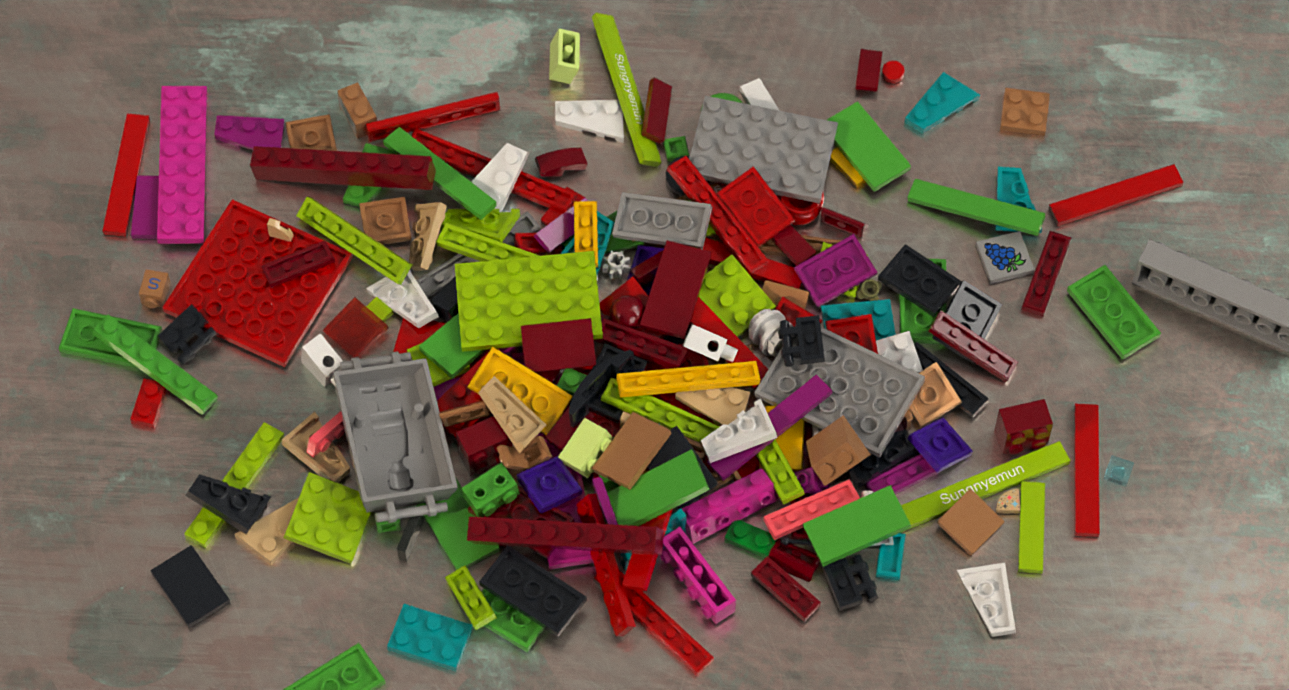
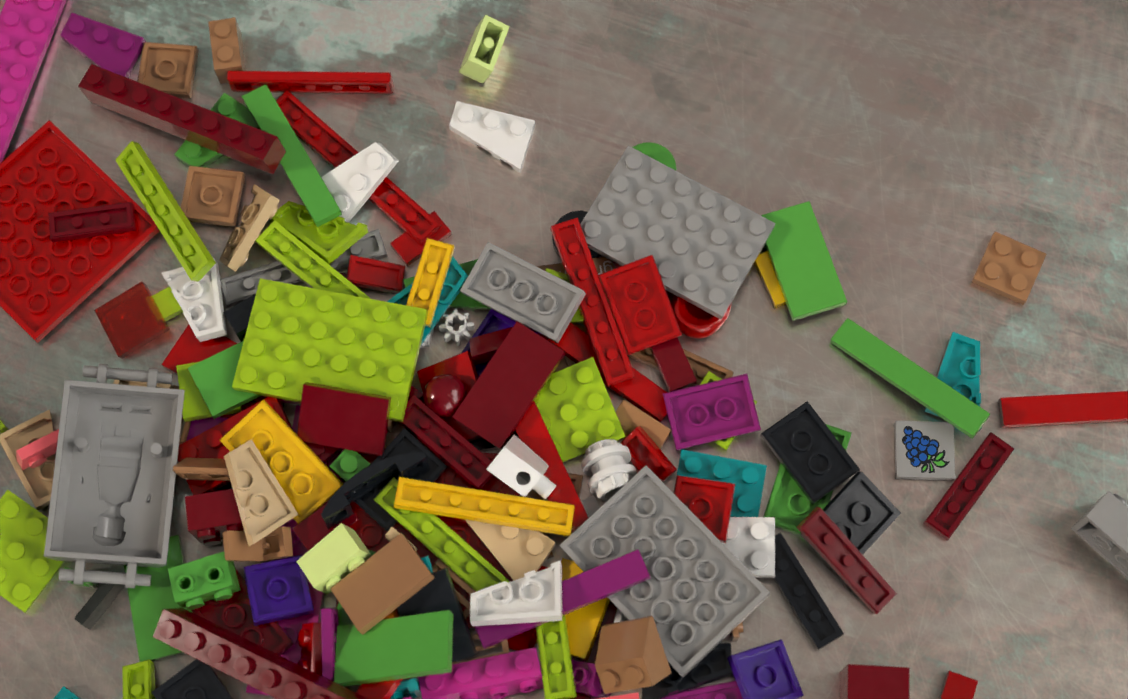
camera: 20 degrees right, 10 degrees up
tan tile [267,218,294,242] -> none
white torso [301,333,343,387] -> none
tile [534,198,588,254] -> none
dark red slope [535,147,588,177] -> none
lime tile [592,13,662,167] -> none
dark red tile [642,77,672,144] -> none
bright green tile [663,136,689,162] -> none
white tile [740,78,779,110] -> none
black plate [778,315,825,367] -> none
dark red slope [820,207,868,238] -> none
dark red slope [855,49,883,92] -> none
olive plate [857,279,882,301] -> none
red tile [882,60,905,84] -> none
teal wing [905,72,980,134] -> none
light nougat plate [909,362,962,428] -> none
bright green plate [1067,265,1161,360] -> none

